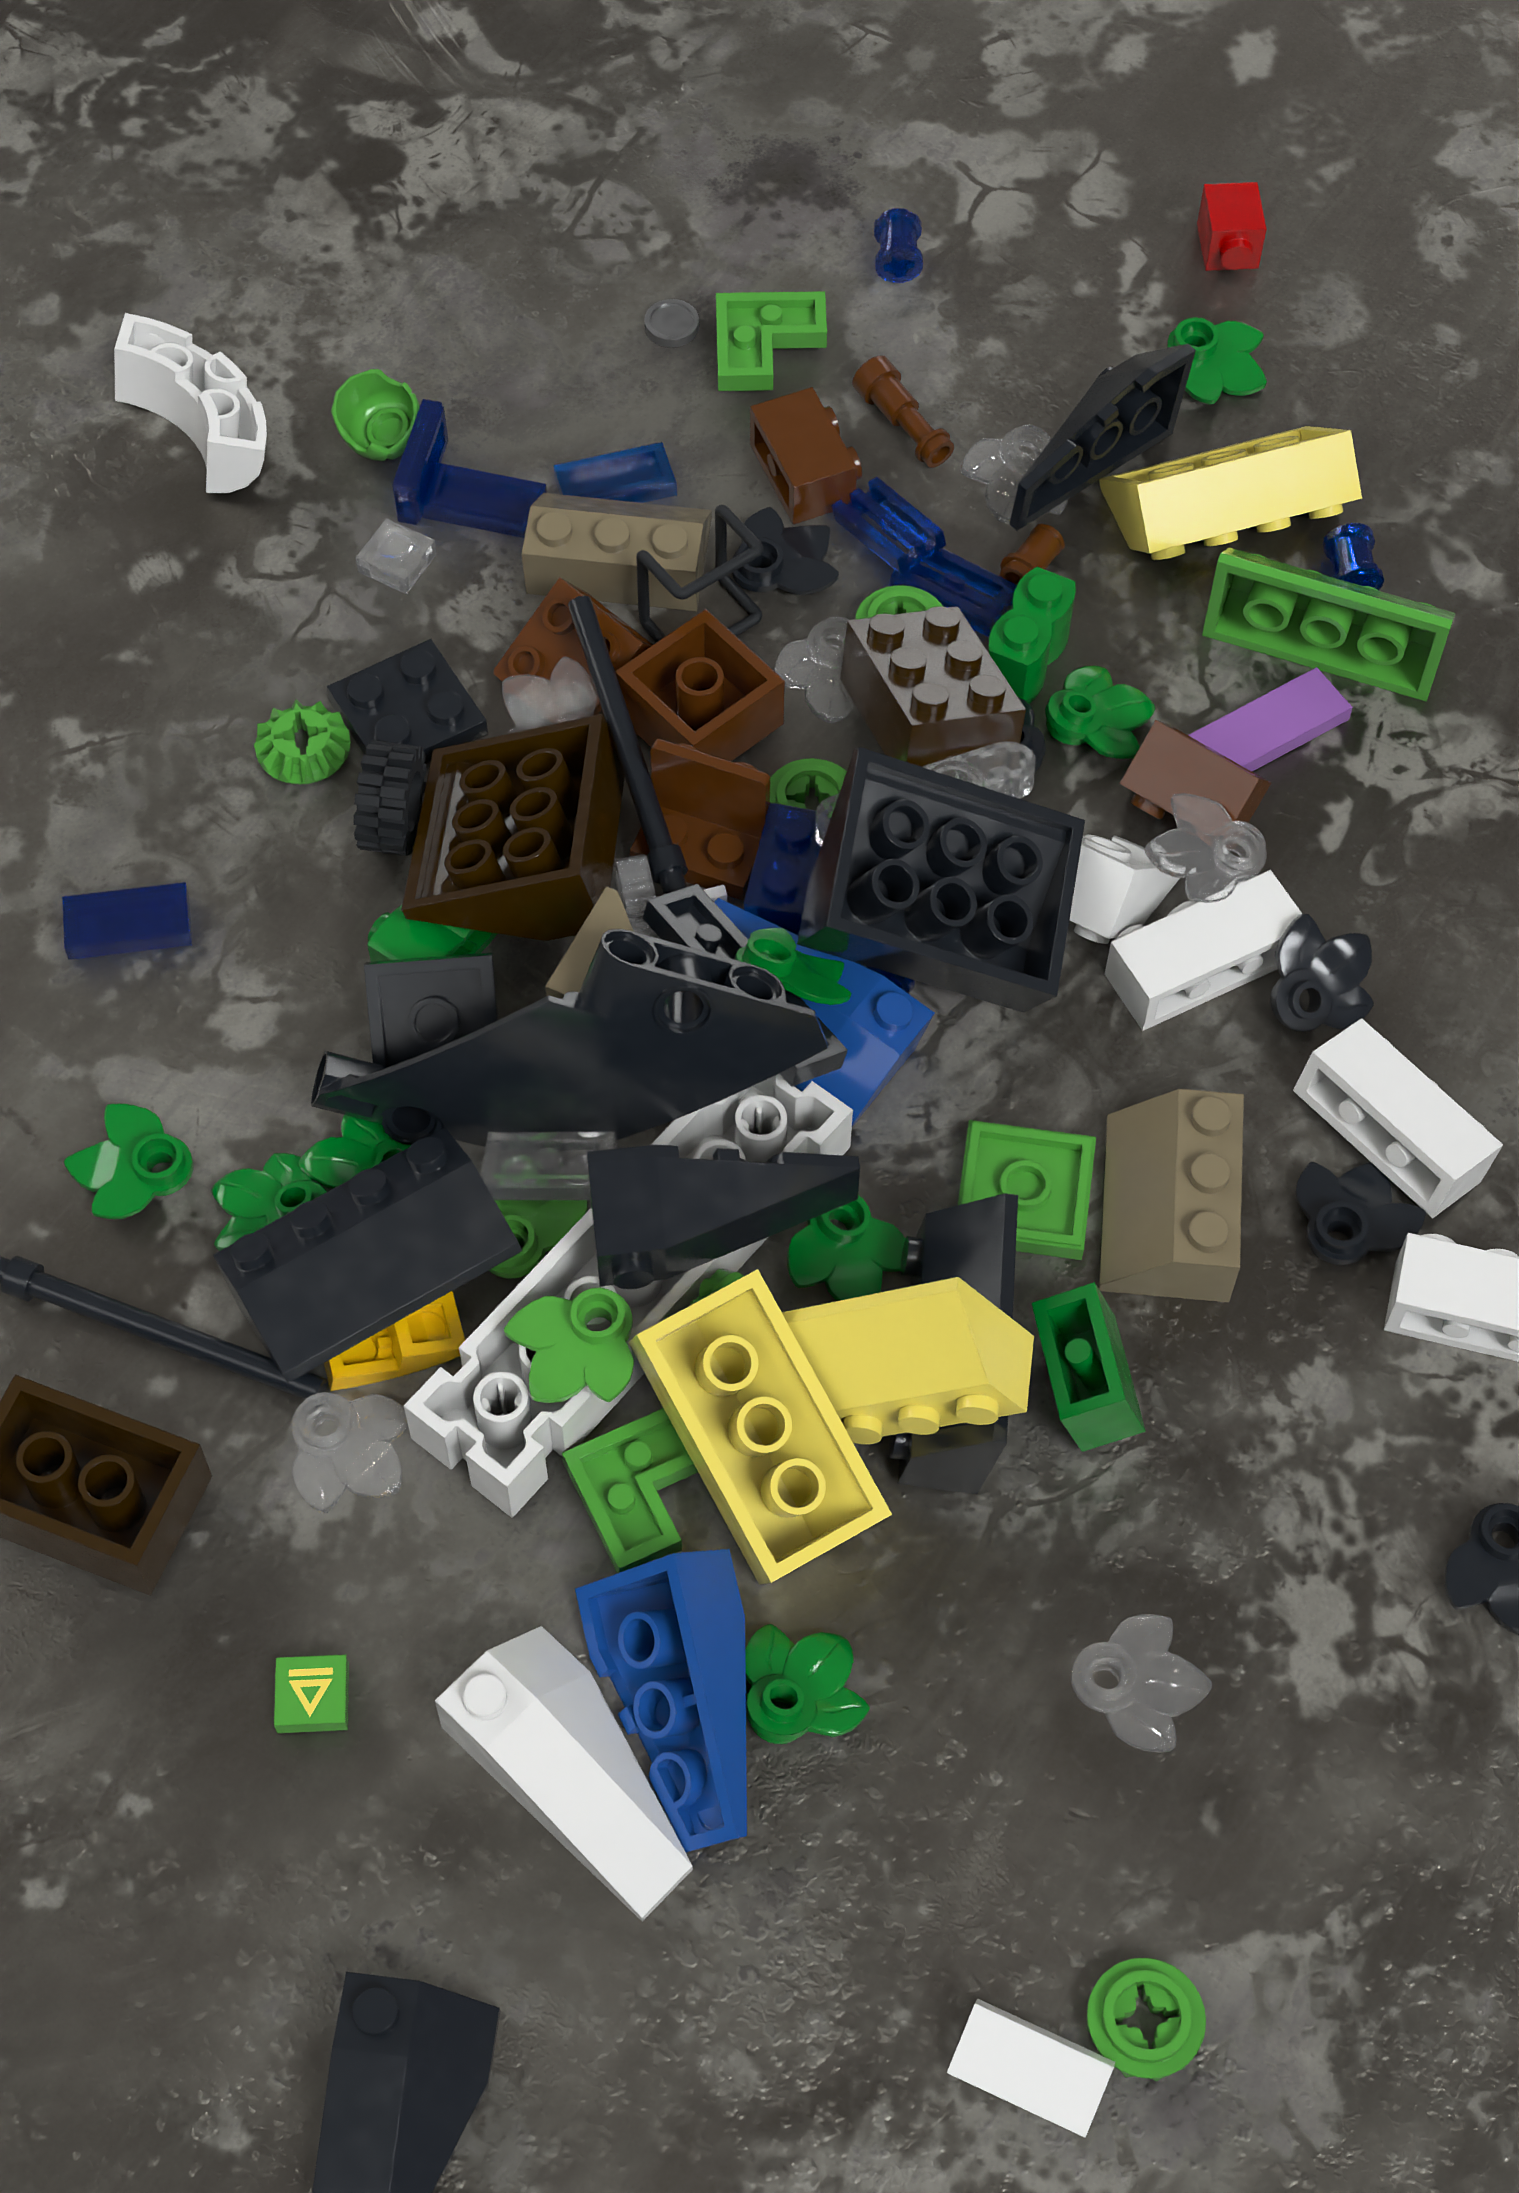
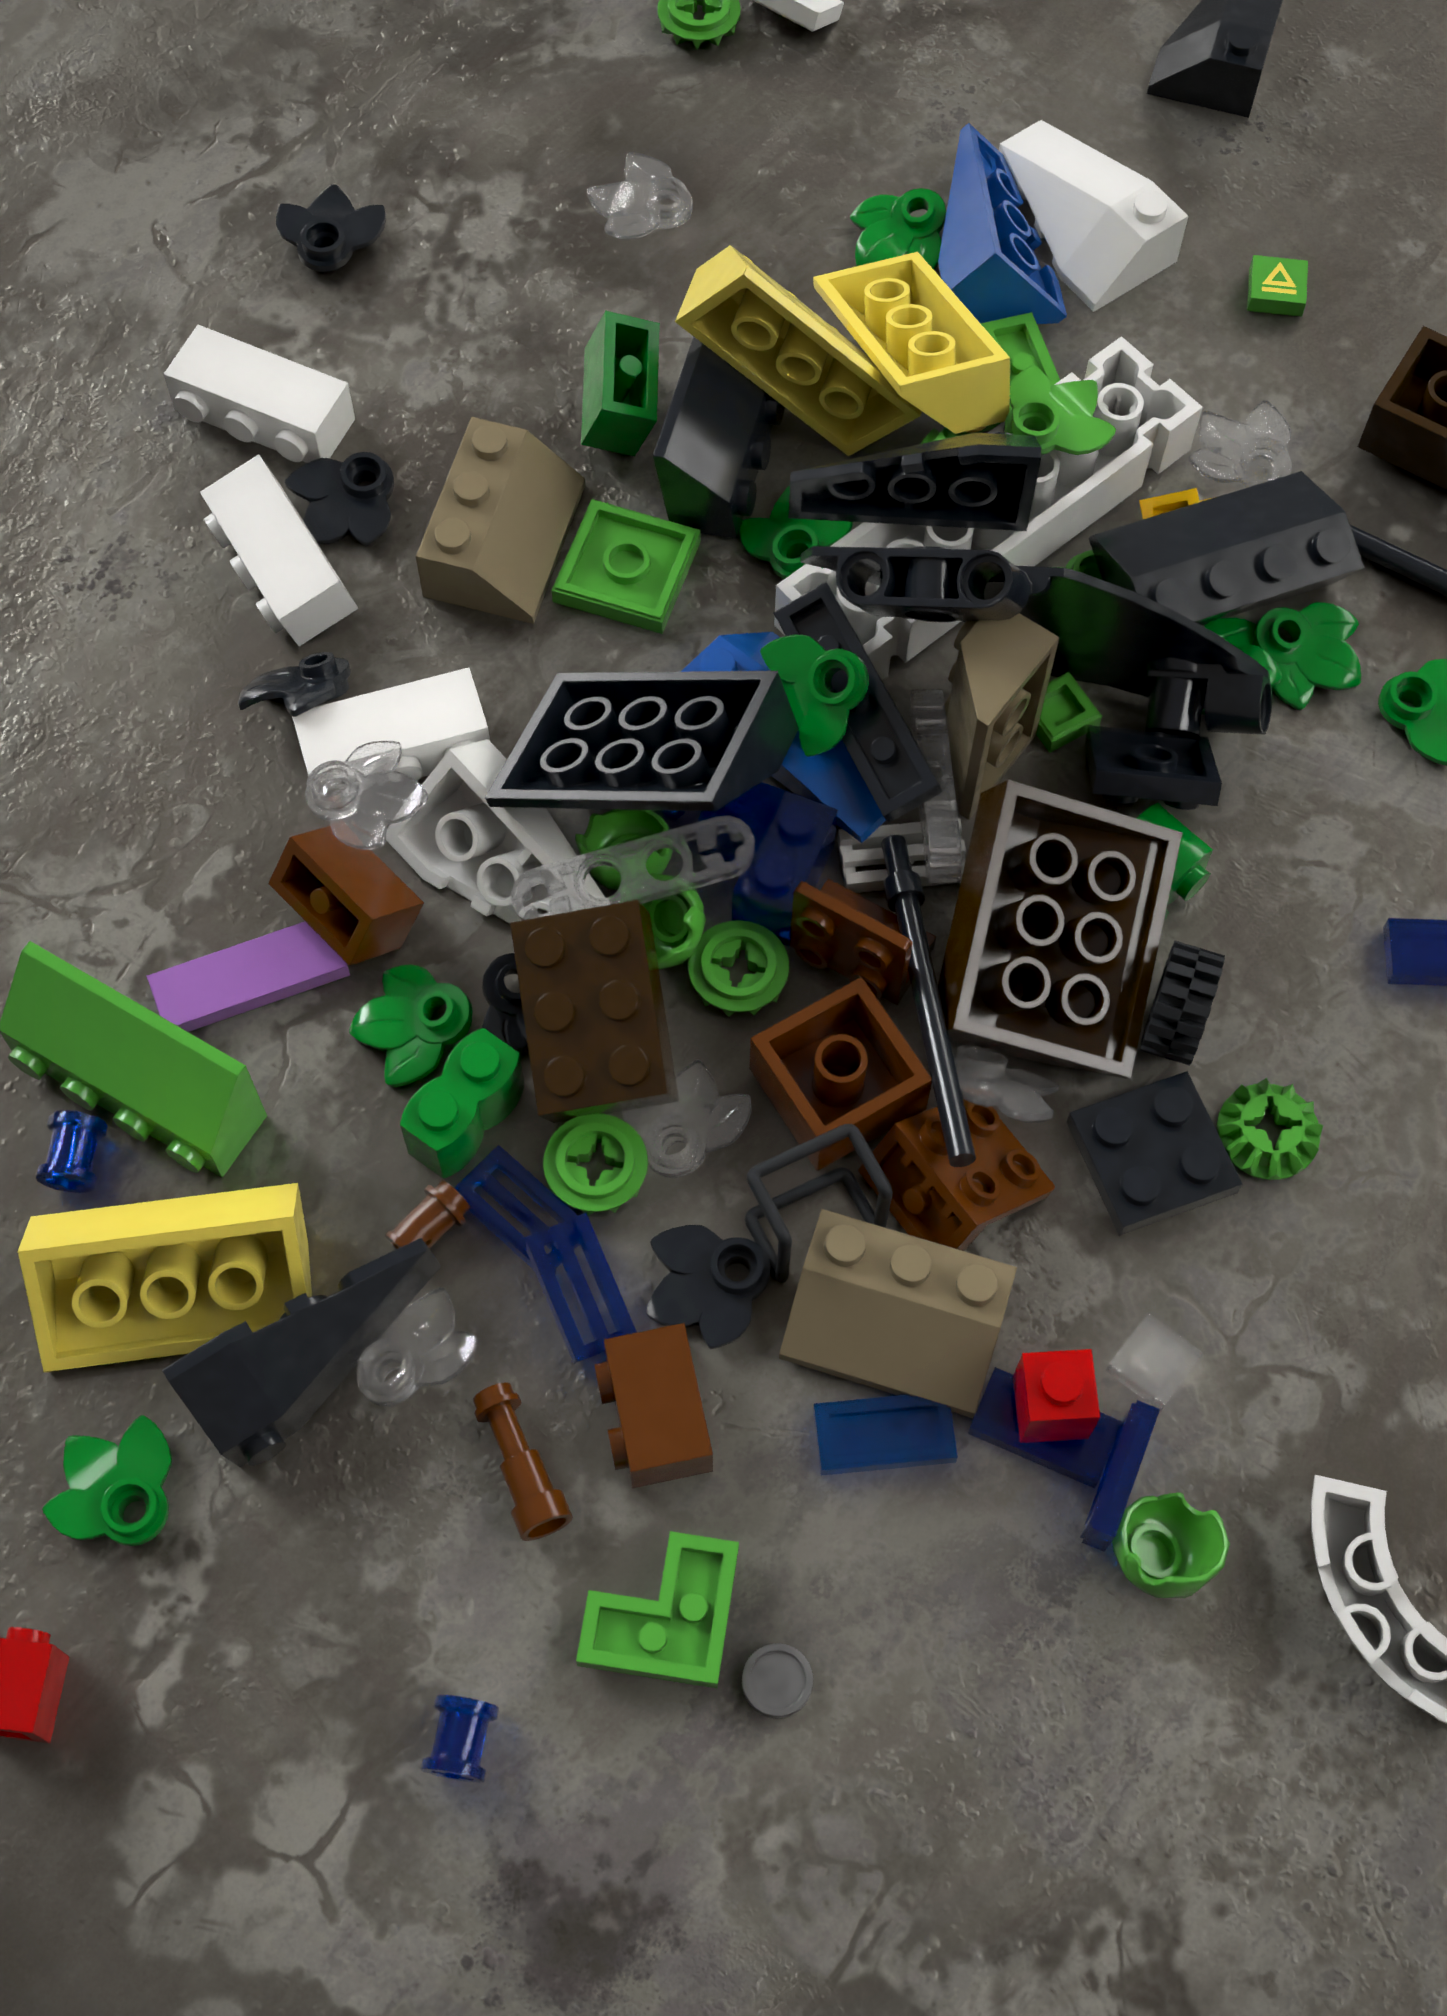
camera: 170 degrees left, 5 degrees up
none -> red brick [1013,1349,1100,1443]

